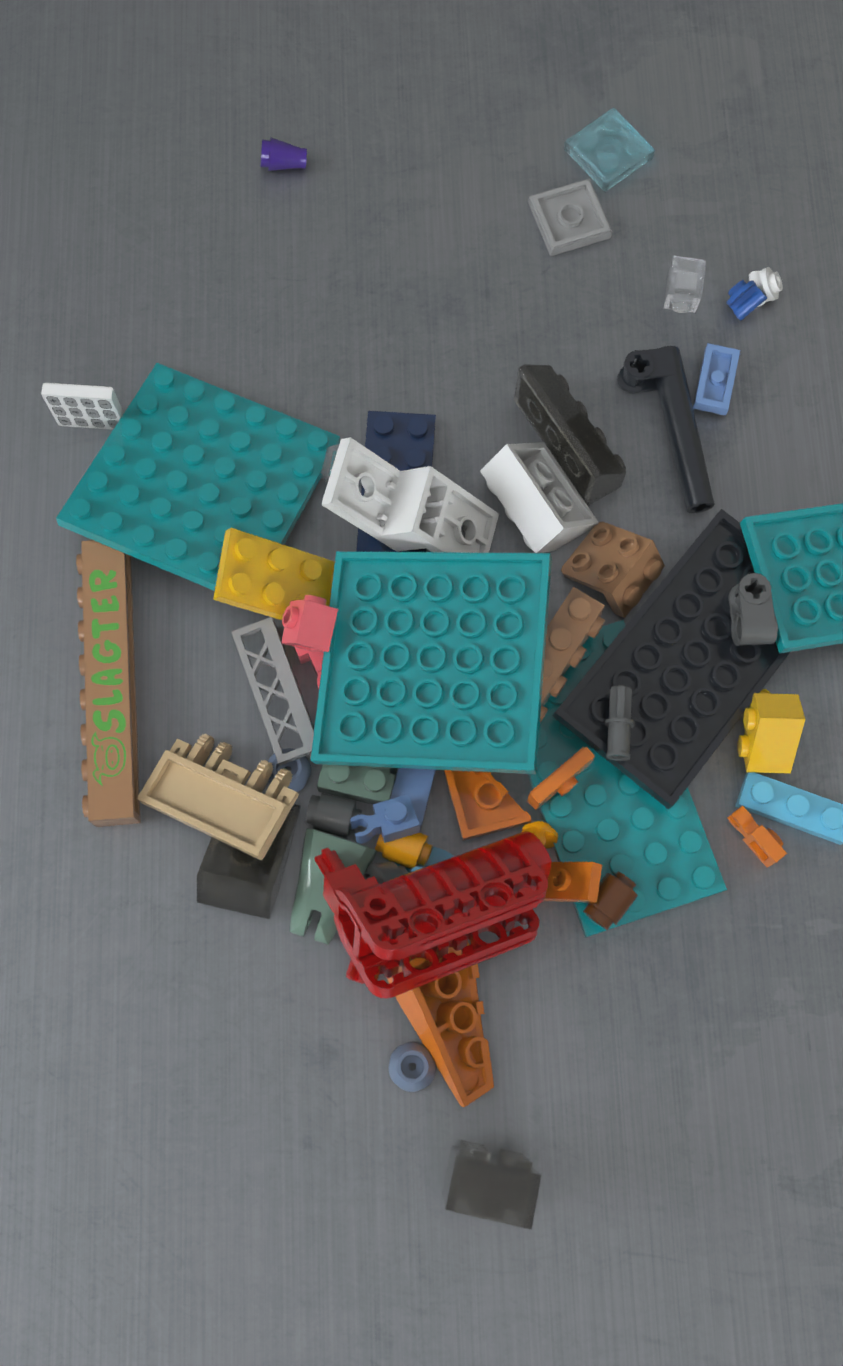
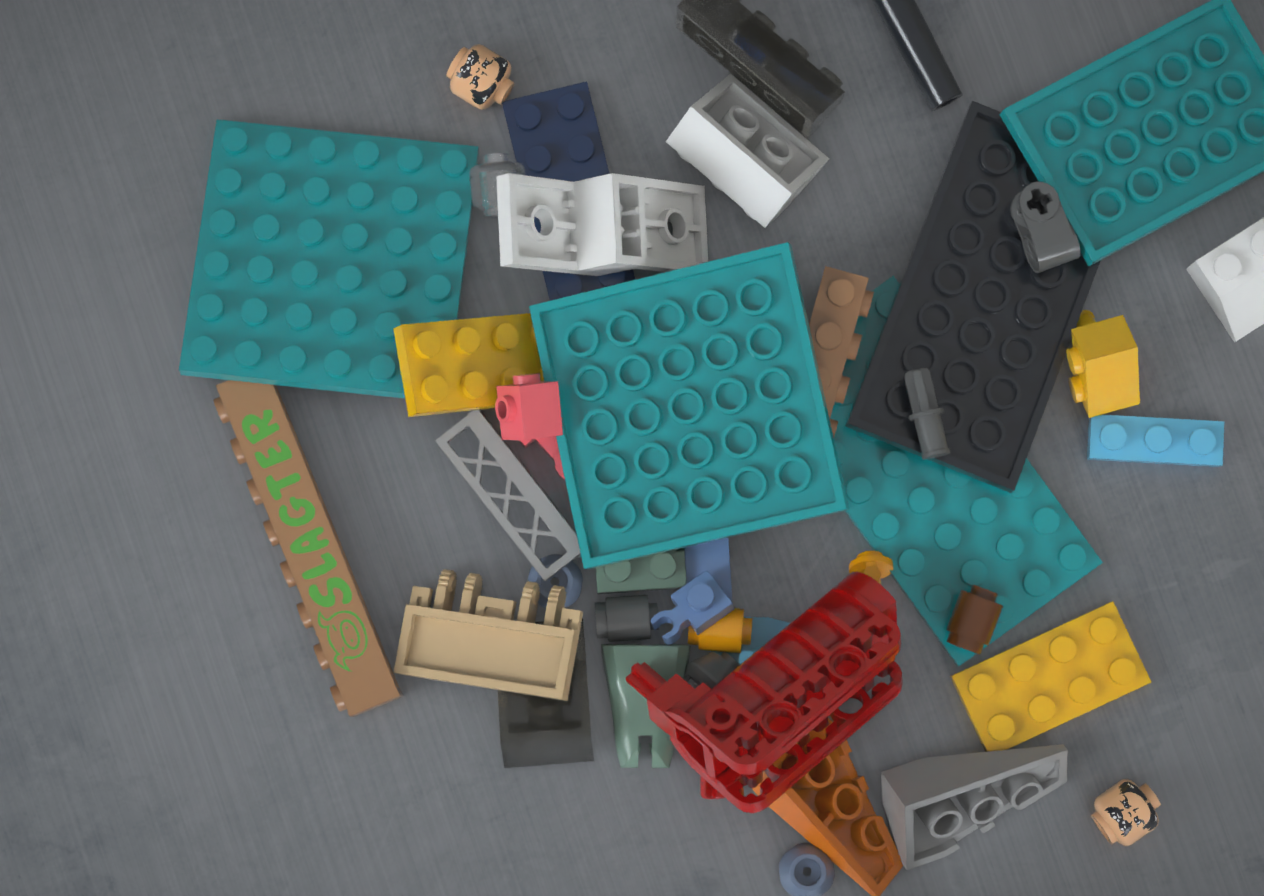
camera: 15 degrees left, 10 degrees up
white tile [41,383,124,430] -> none
orange wing [444,770,532,841] -> none
orange plate [527,746,595,810] -> none
orange plate [543,862,602,903] -> none
medium nougat bracket [561,522,665,618] -> none
orange plate [727,806,787,868] -> none
none -> light nougat head [446,44,515,110]
none -> light grey wedge [881,744,1068,871]
none -> yellow plate [950,601,1151,752]
none -> light nougat head [1091,779,1161,846]

